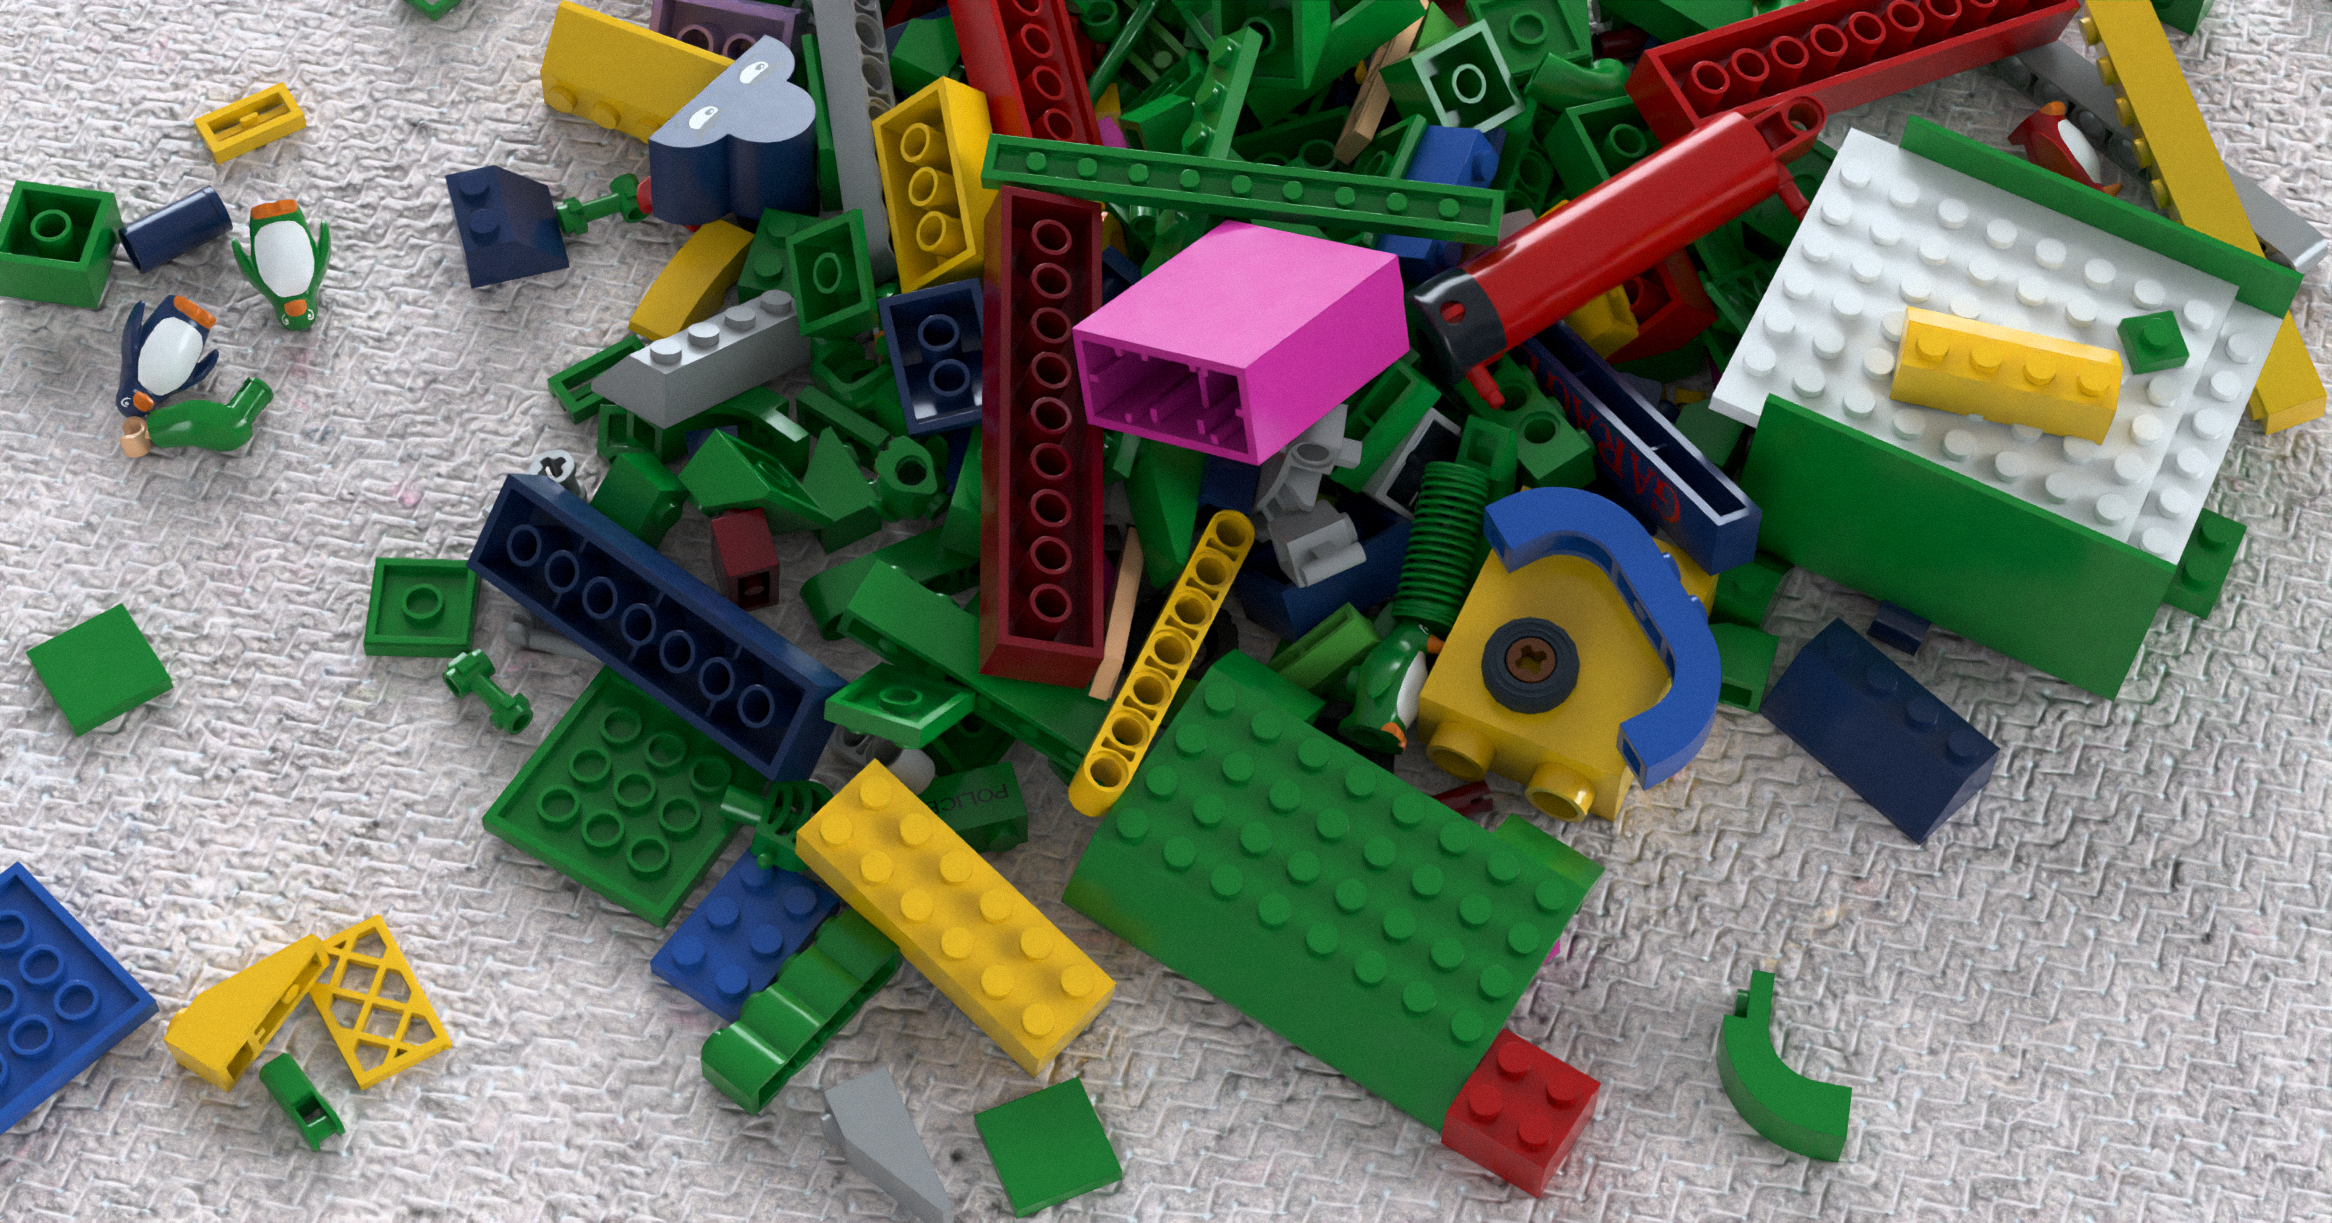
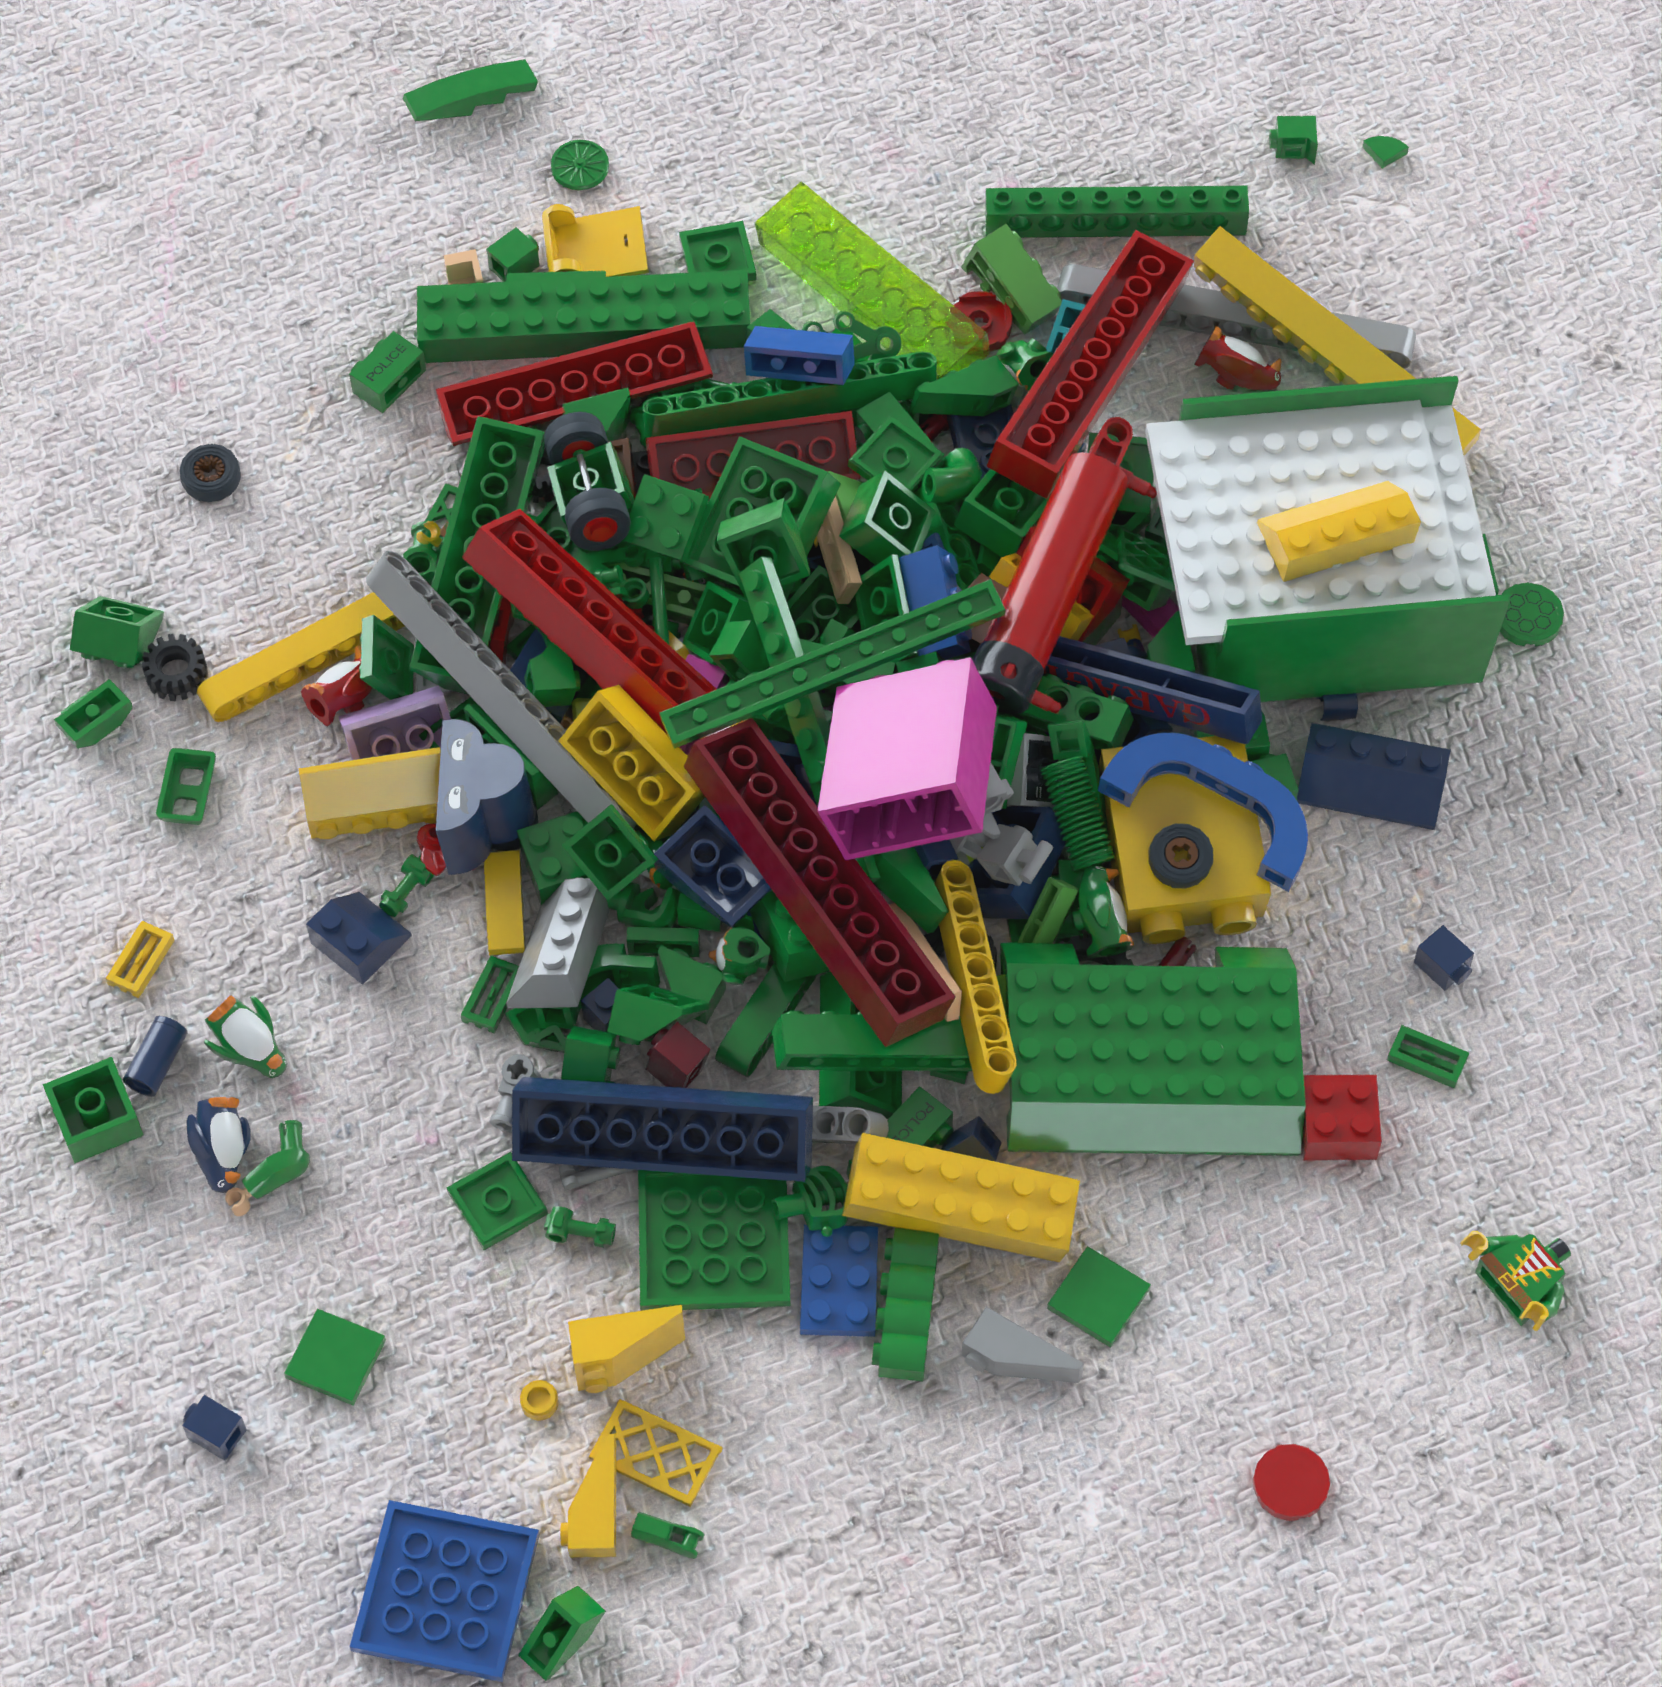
camera: 30 degrees left, 5 degrees up
green plate [824,662,976,749] -> none
green arch [1716,970,1852,1163] -> none
green plate [2117,310,2190,375] -> none
none -> green slope [518,1586,606,1681]
none -> yellow tile [520,1380,559,1421]
none -> yellow slope [568,1305,686,1393]
none -> dark blue panel [941,1116,1002,1161]
none -> green tile [1387,1025,1469,1089]
none -> dark blue brick [1414,925,1474,991]
none -> green tile [1500,582,1564,647]

